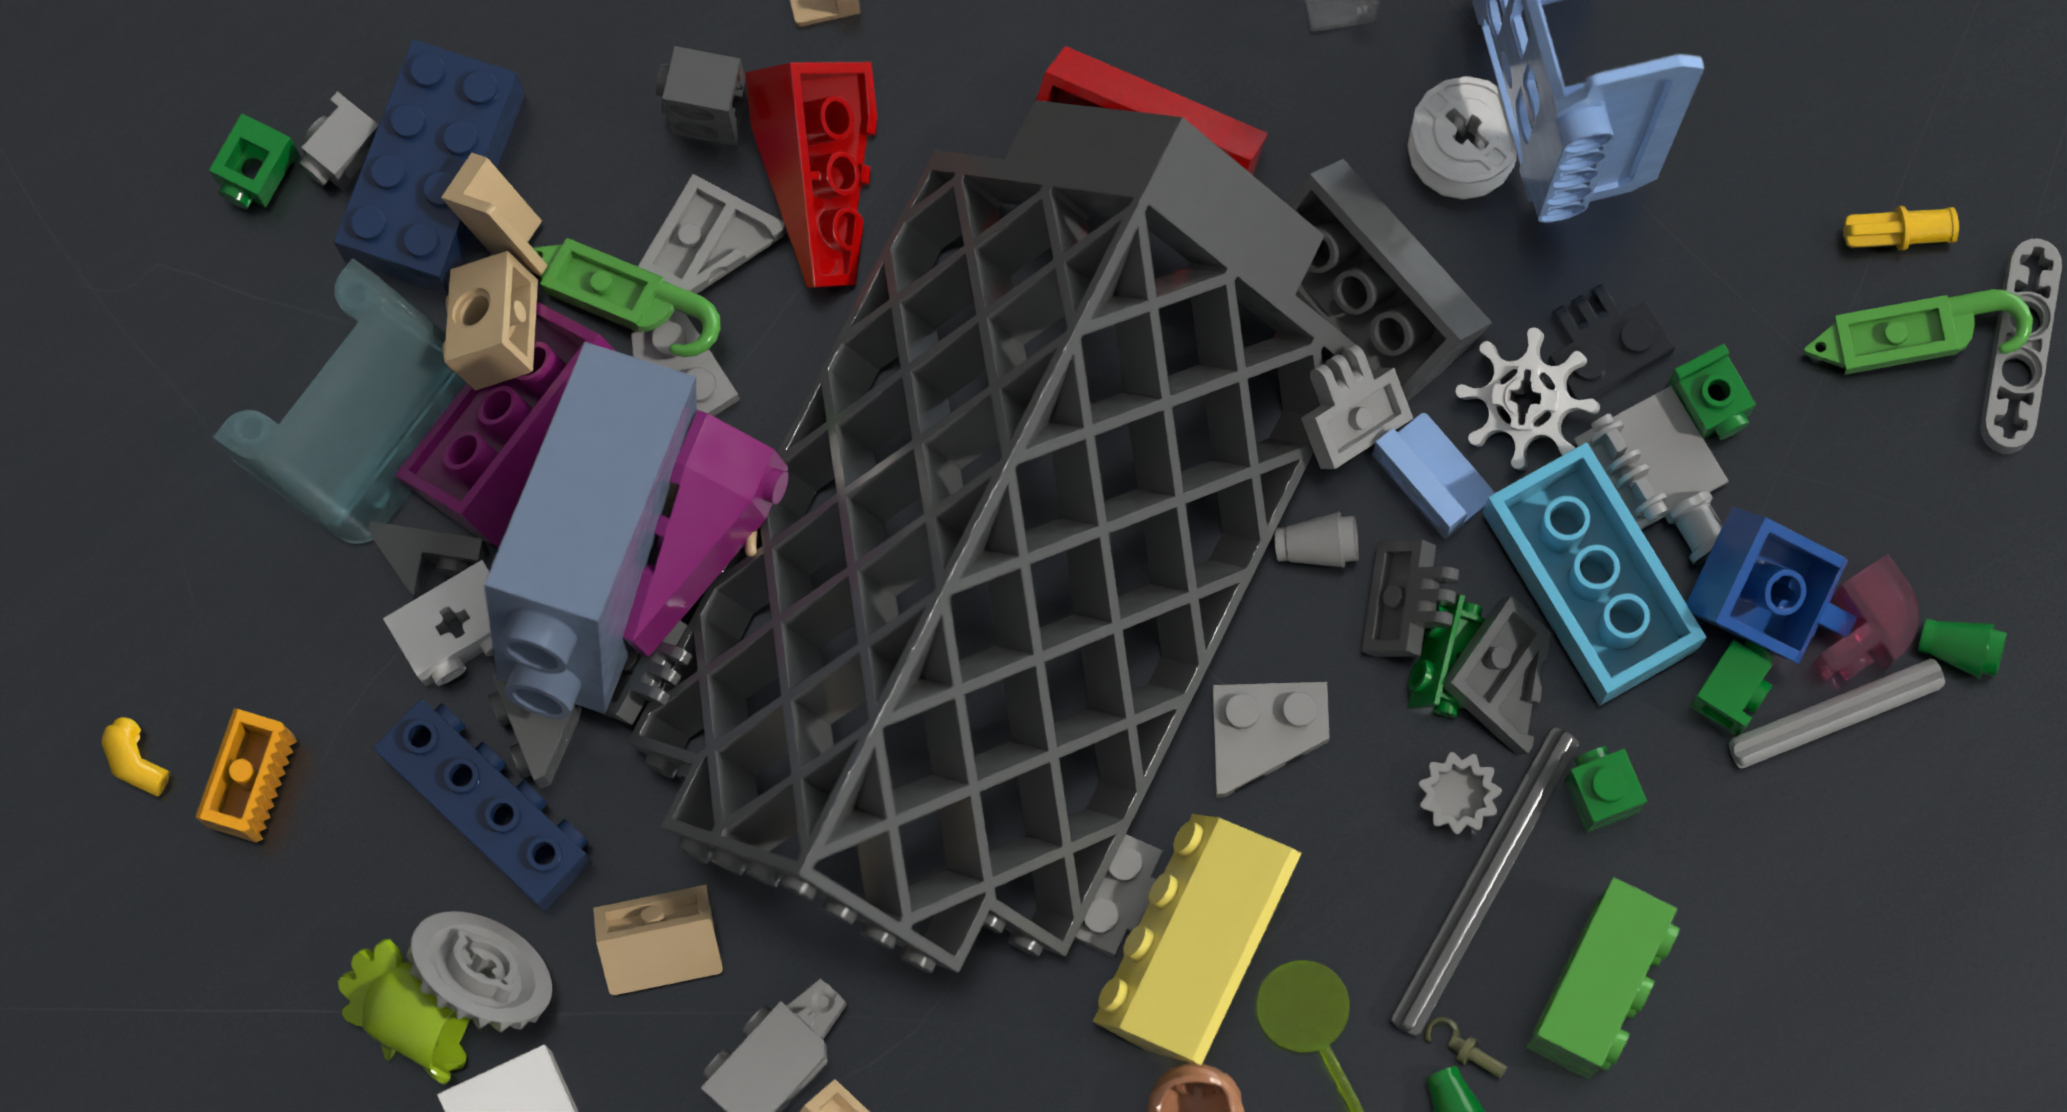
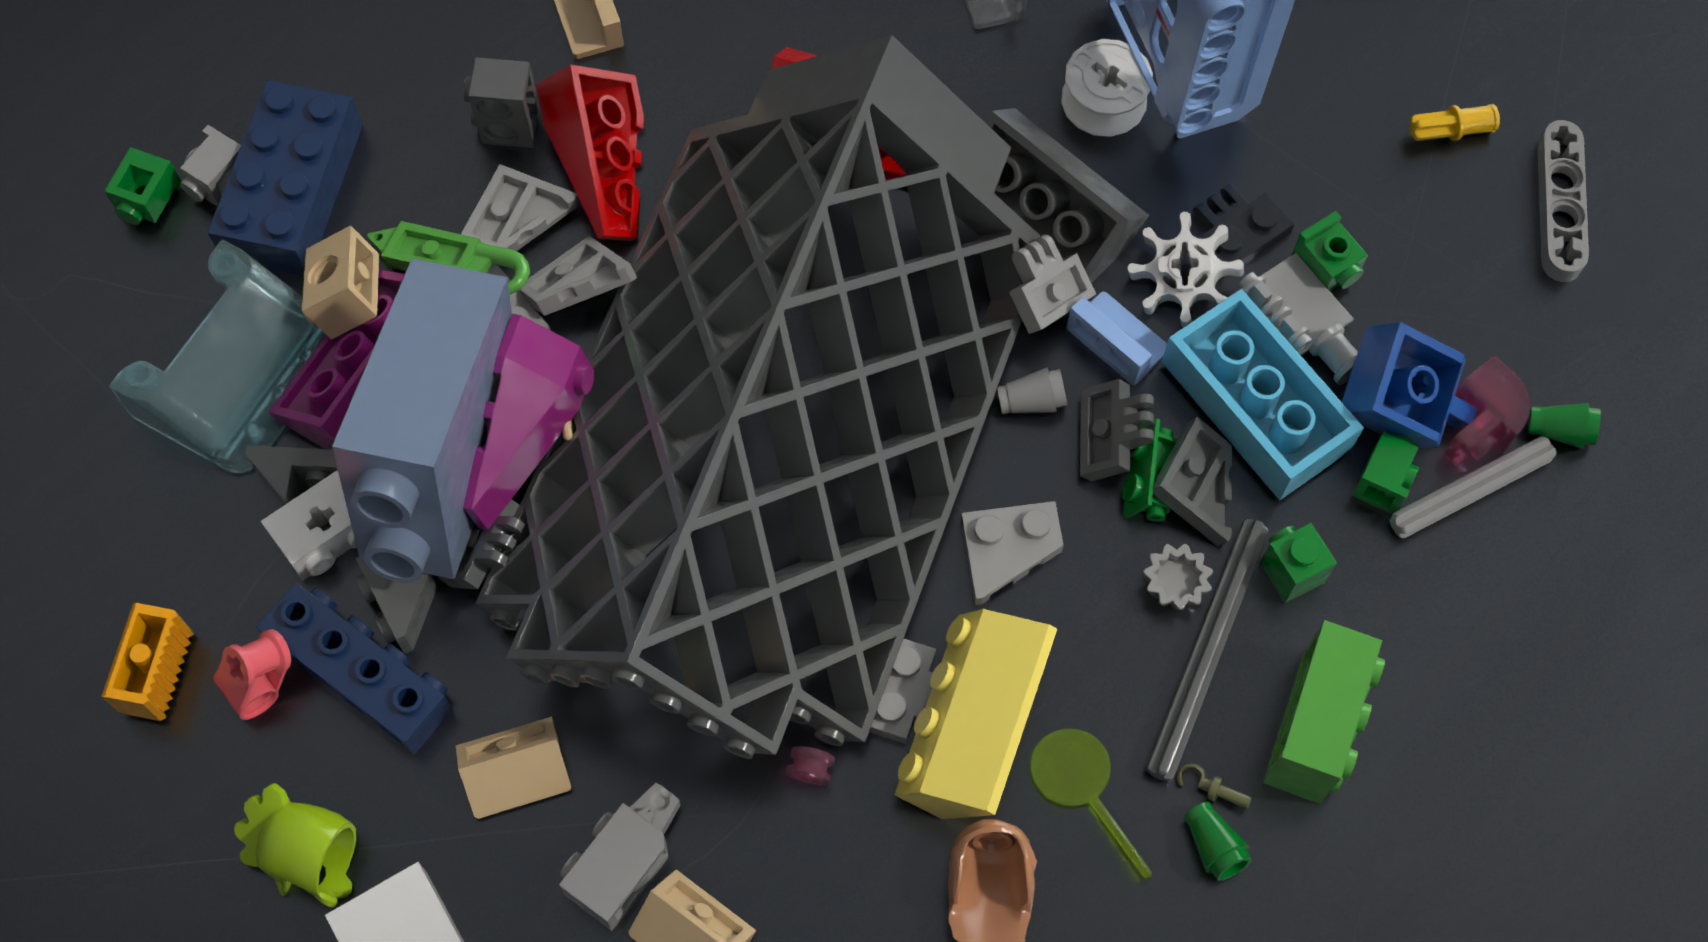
camera: 10 degrees left, 10 degrees down
yellow arm [101,717,170,797] -> none
light grey gear [406,911,552,1032] -> none
tan panel [441,153,548,275] -> none
bright green plate [1804,289,2033,375] -> none
none -> coral piece [213,629,291,720]
none -> light grey wing [519,236,637,316]
none -> clear pink bush [786,746,835,785]

